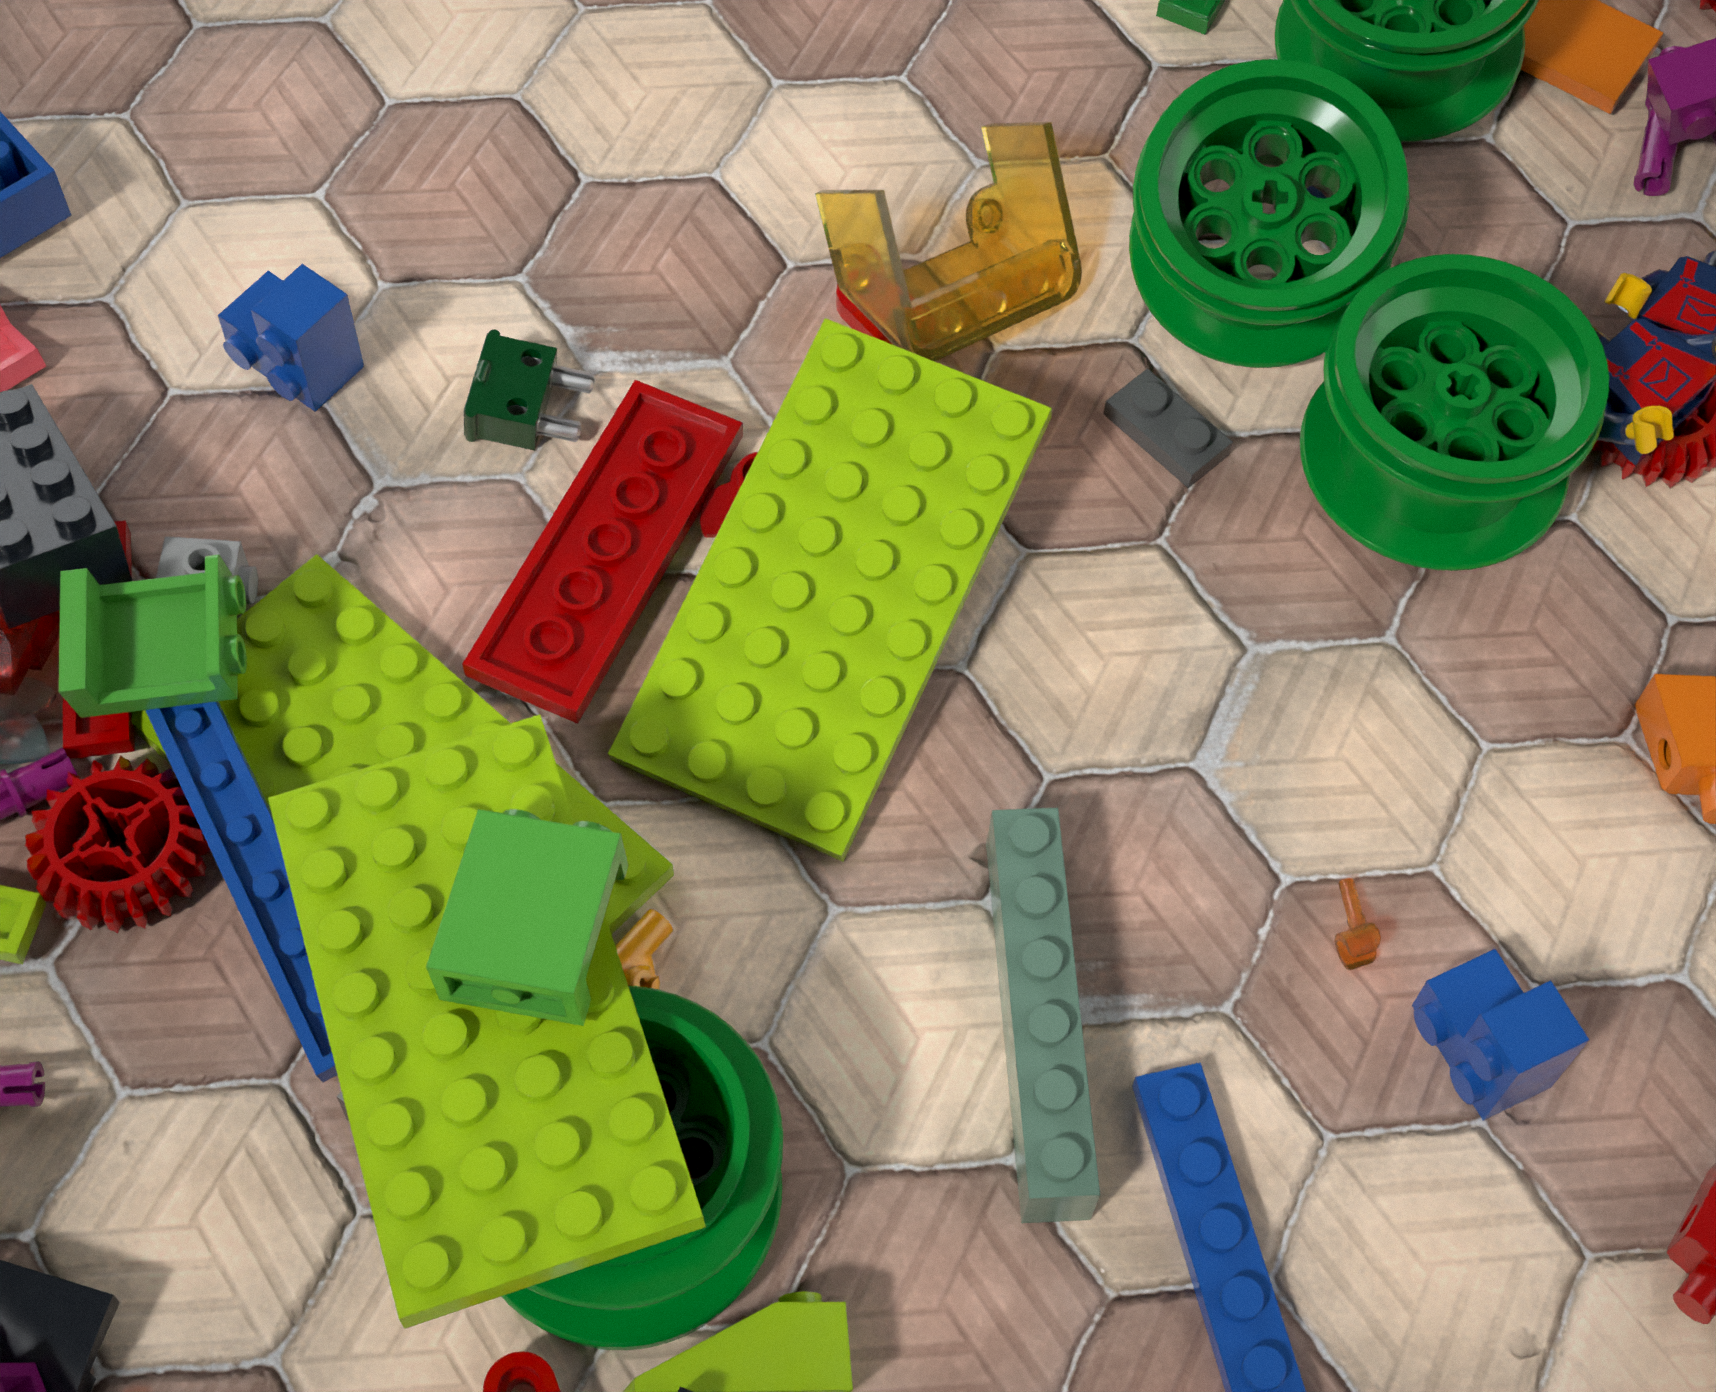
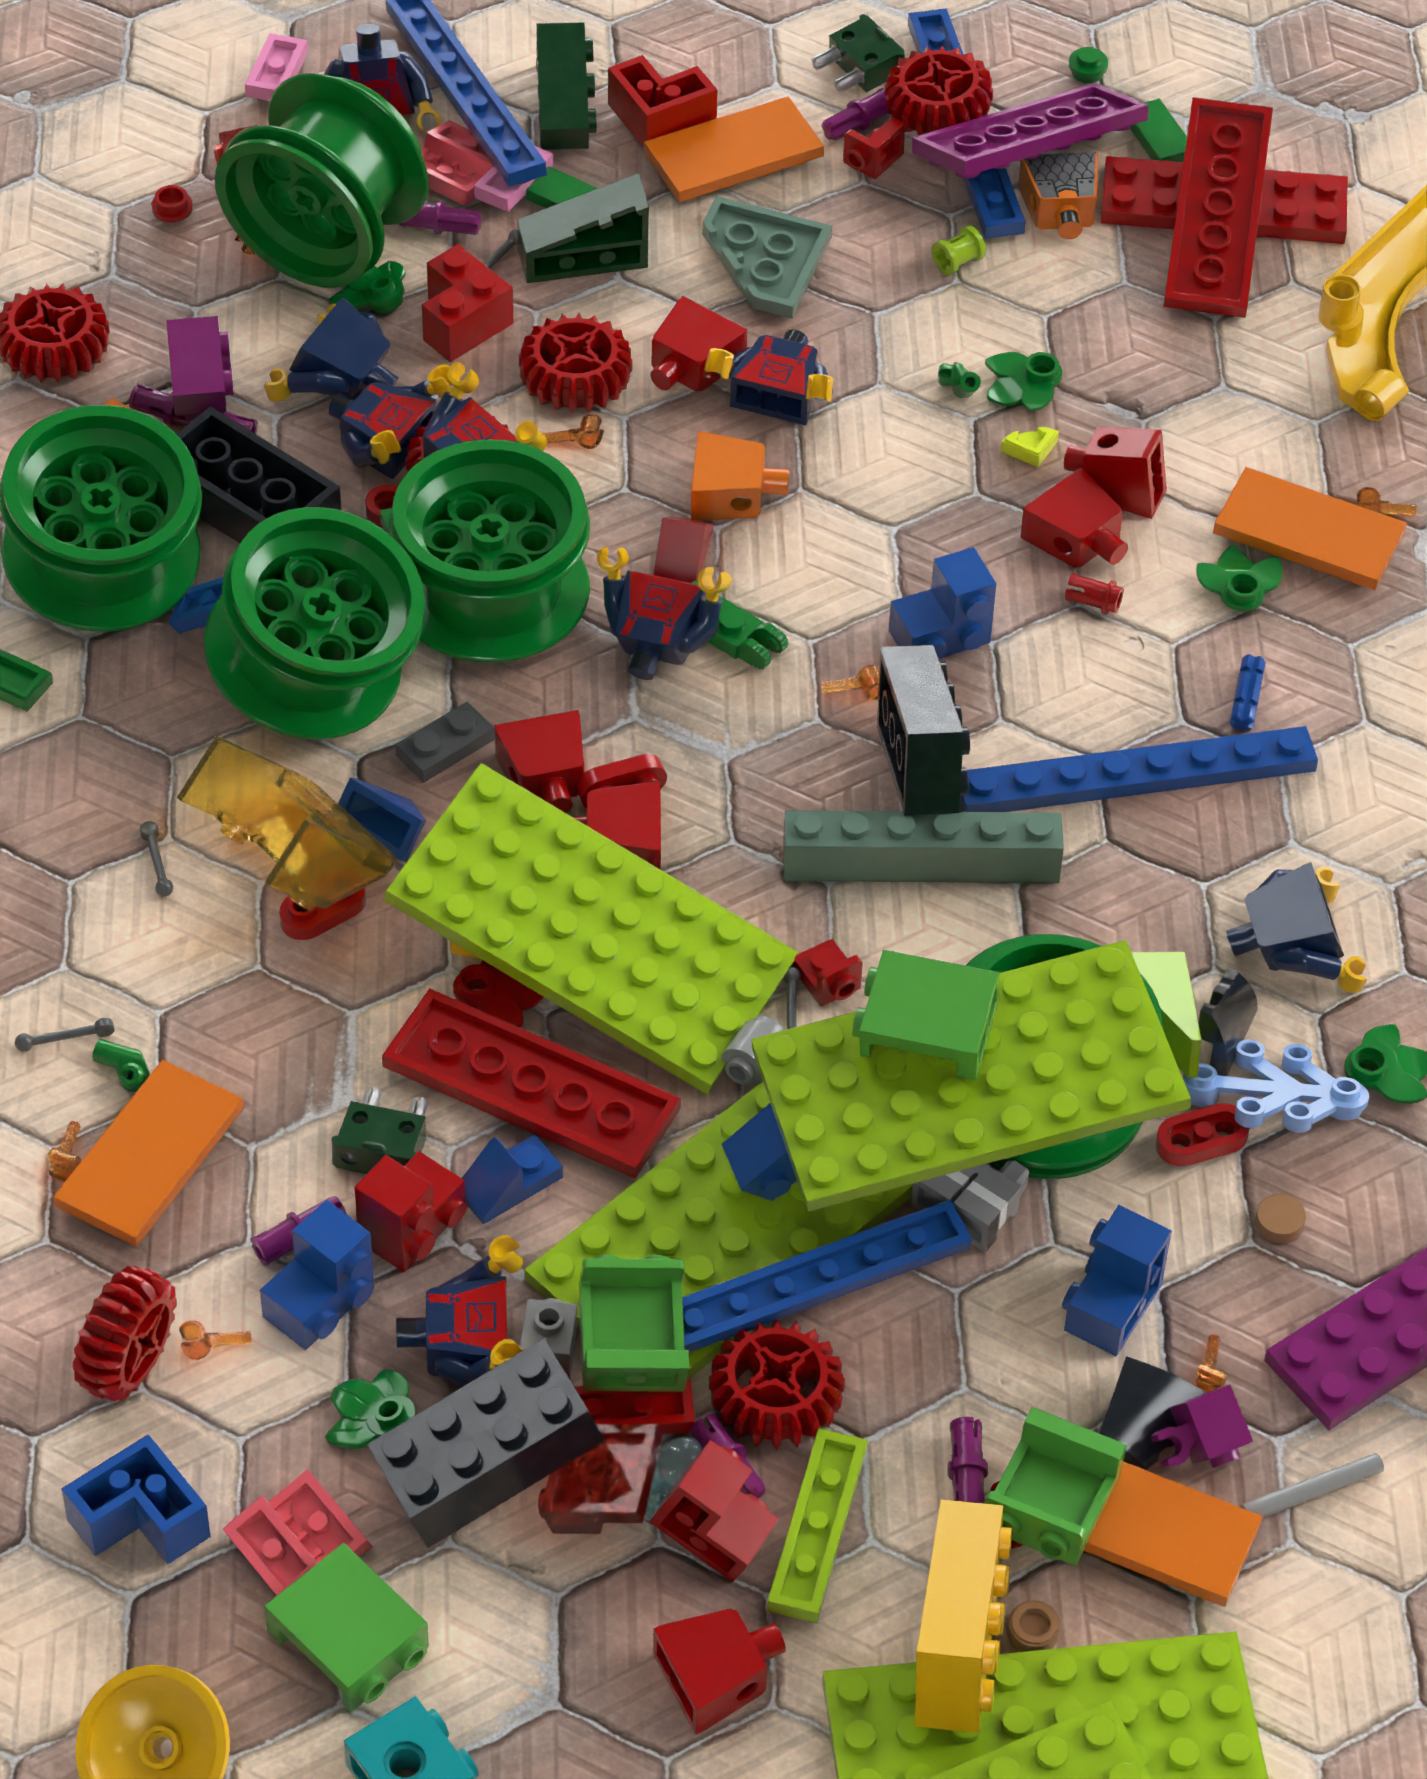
camera: 85 degrees left, 10 degrees down
none -> dark grey hinge [15,1018,115,1052]
none -> clear orange hand [48,1121,81,1182]
none -> orange tile [53,1059,244,1247]
none -> red gear [72,1266,177,1402]
none -> green arm [92,1039,150,1092]
none -> dark grey hinge [140,821,173,897]
none -> black brick [176,406,342,543]
none -> clear orange hand [179,1321,252,1360]
none -> magenta axle [250,1196,346,1266]
none -> green plate [325,1369,418,1449]
none -> blue slope [331,778,426,861]
none -> red brick [354,1151,467,1272]
none -> torso [396,1235,523,1388]
none -> blue slope [462,1134,563,1224]
none -> red torso [494,710,584,813]
none -> red torso [571,782,661,870]
none -> red plate [575,754,667,808]
none -> torso [597,547,732,680]
none -> red slope [653,516,713,583]
none -> green hinge [692,580,789,670]
none -> light grey brick [721,1015,784,1085]
none -> dark grey hinge [783,967,801,1029]
none -> red bracket [792,939,863,1007]
none -> black brick [877,645,970,816]
none -> blue brick [1062,1205,1172,1357]
none -> red pin [1065,573,1124,615]

